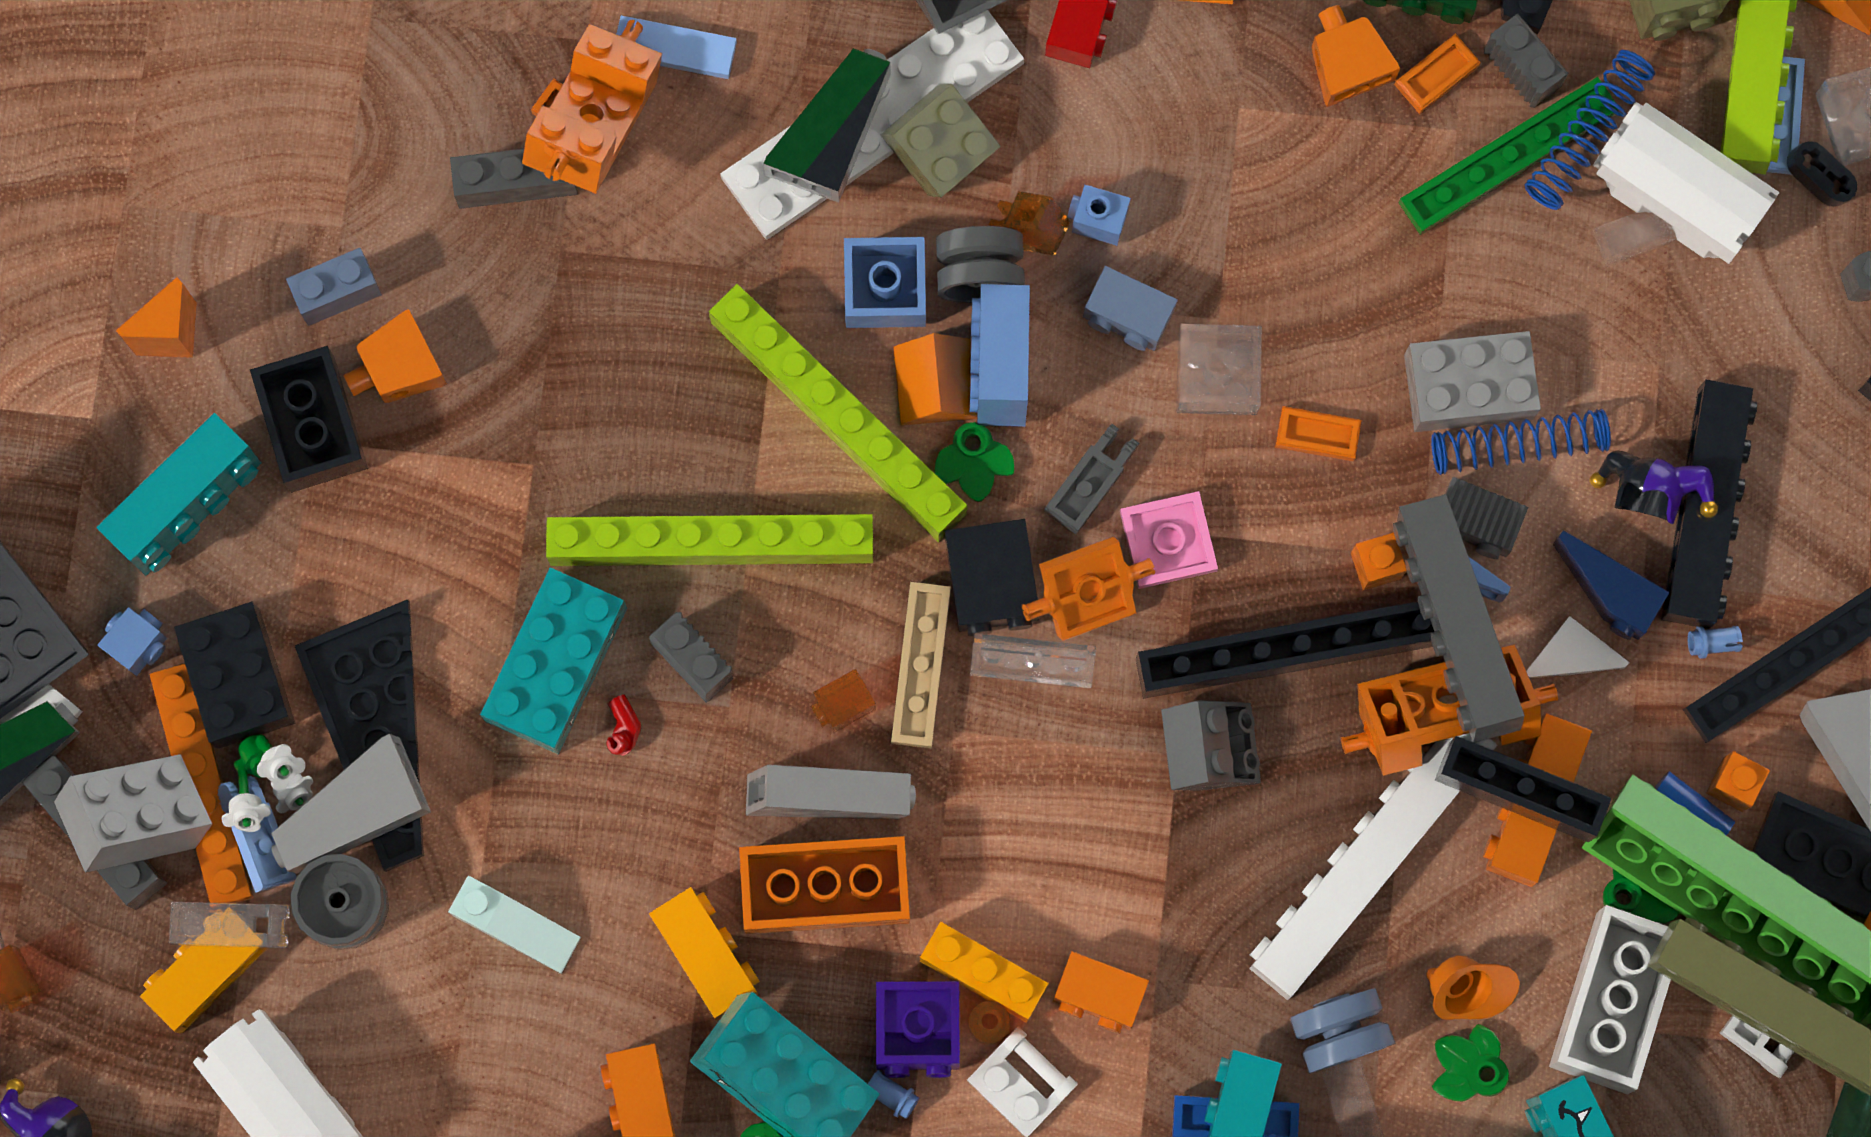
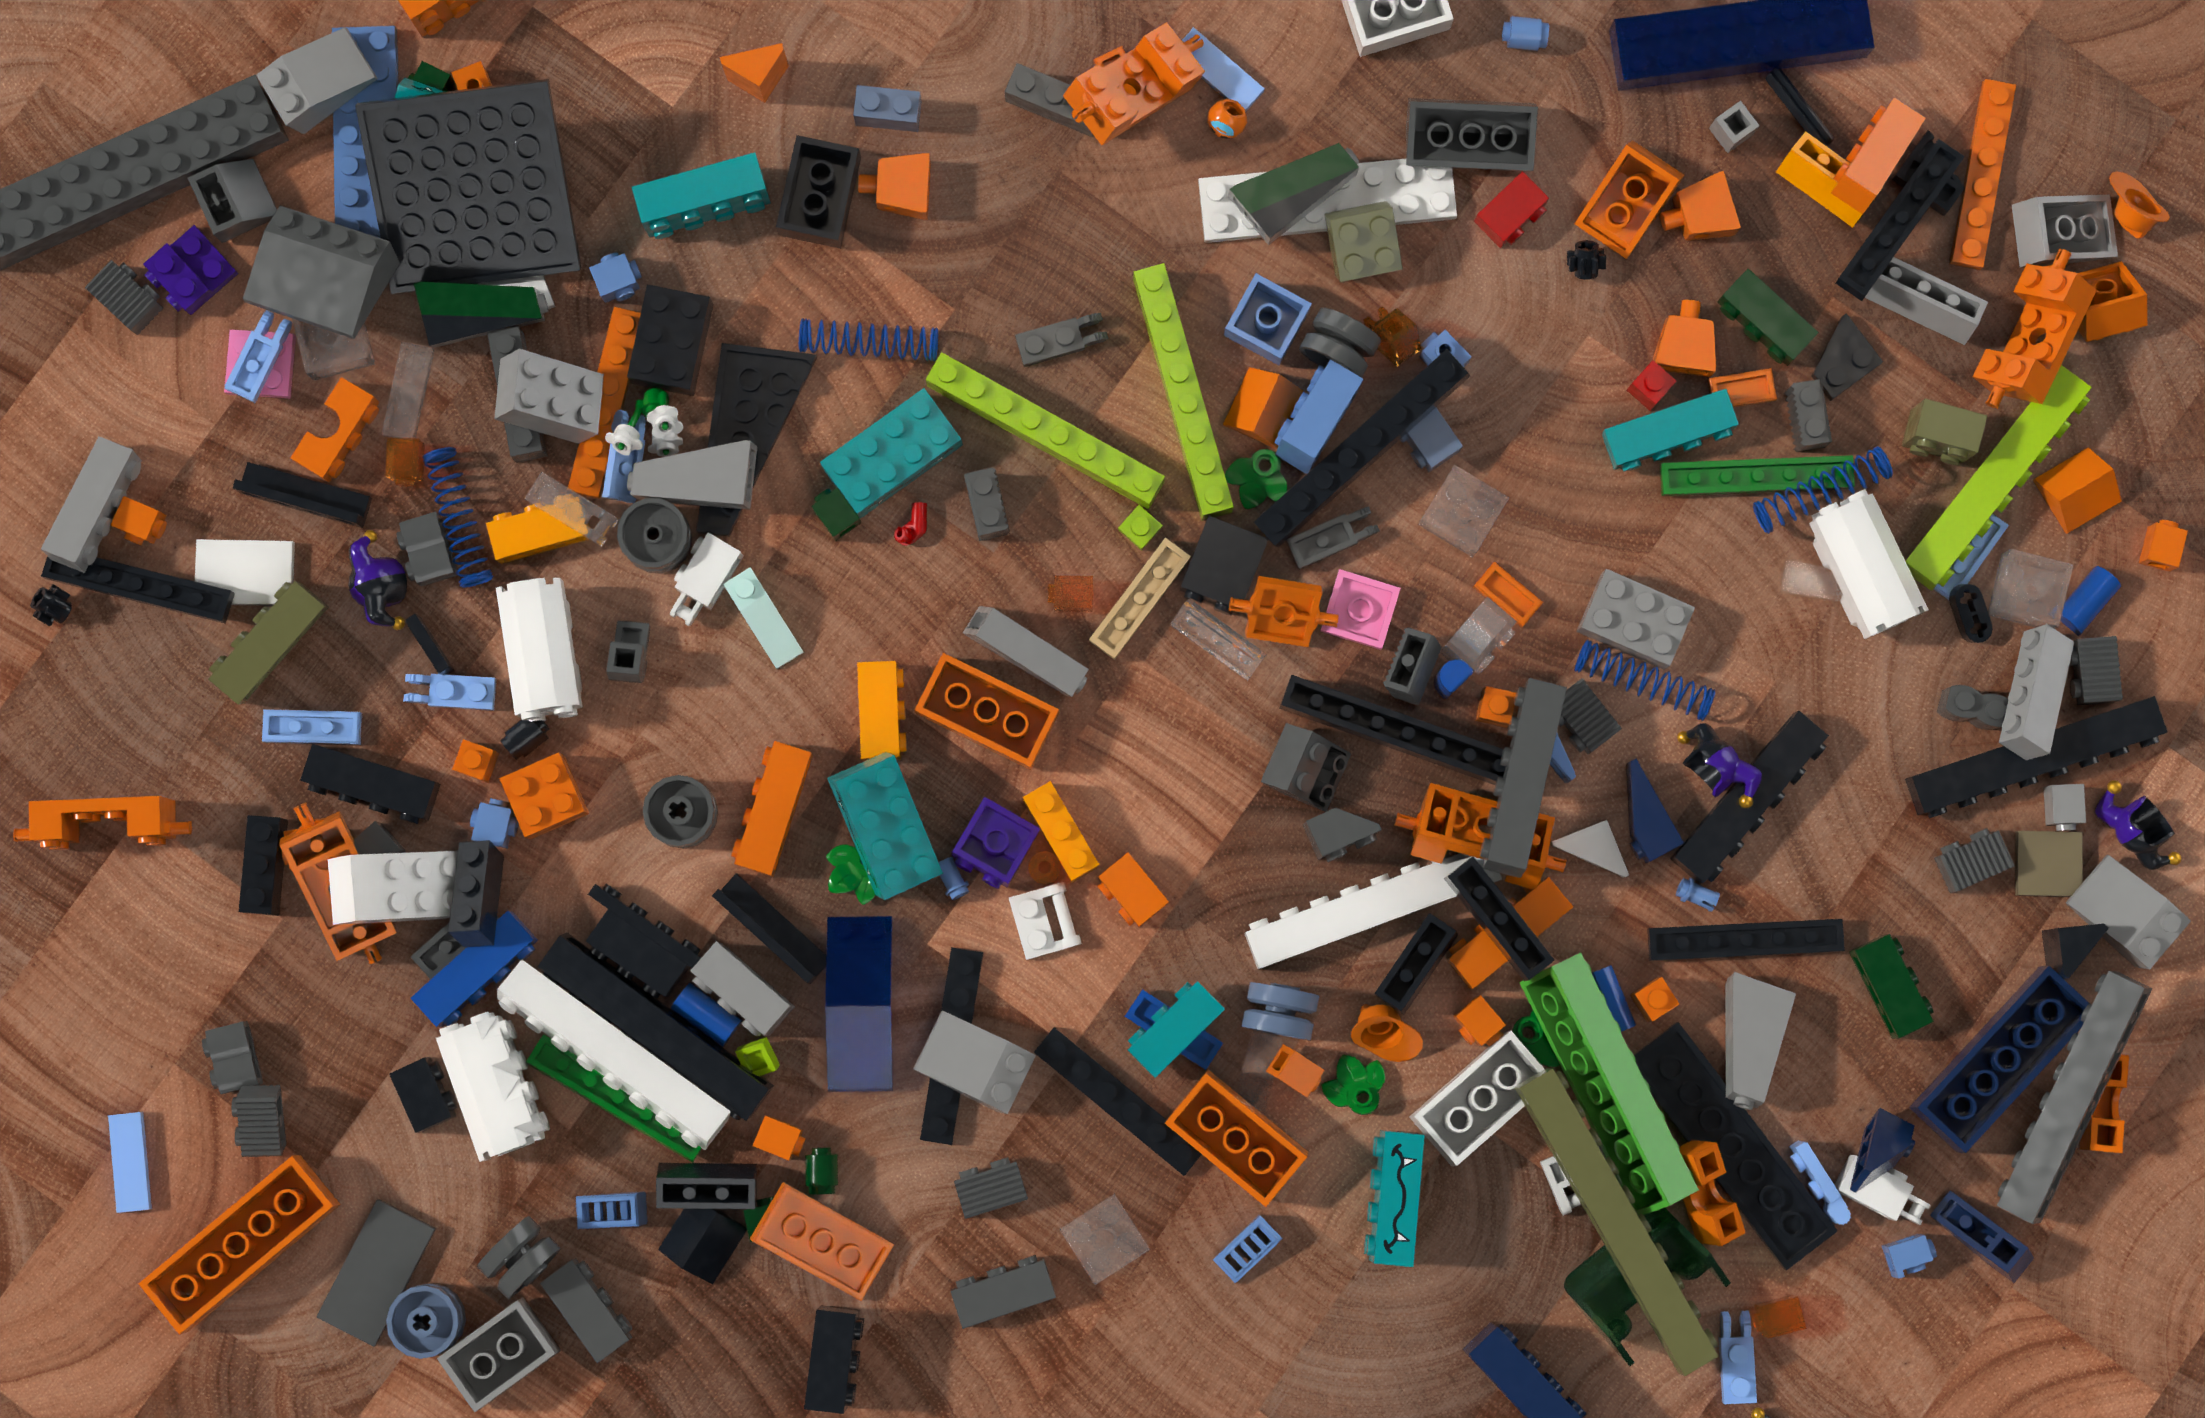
camera: 30 degrees right, 5 degrees up
none -> dark grey brick [396,512,458,587]
none -> blue piece [422,447,493,588]
none -> dark grey brick [606,621,650,683]
none -> white brick [670,532,744,626]
none -> blue piece [799,318,938,362]
none -> dark green brick [811,488,861,541]
none -> dark grey hinge [1015,313,1109,367]
none -> lime plate [1118,505,1163,551]
none -> orange piece [1207,99,1247,139]
none -> black brick [1254,349,1470,548]
none -> orange brick [1266,1044,1325,1097]
none -> dark grey slope [1303,808,1382,862]
none -> black brick [1375,913,1458,1015]
none -> dark grey brick [1383,627,1442,705]
none -> blue brick [1434,660,1473,699]
none -> clear brick [1440,596,1517,675]
none -> orange brick [1453,995,1506,1047]
none -> black gear [1567,240,1606,280]
none -> teal brick [1602,389,1739,472]
none -> red brick [1626,360,1676,411]

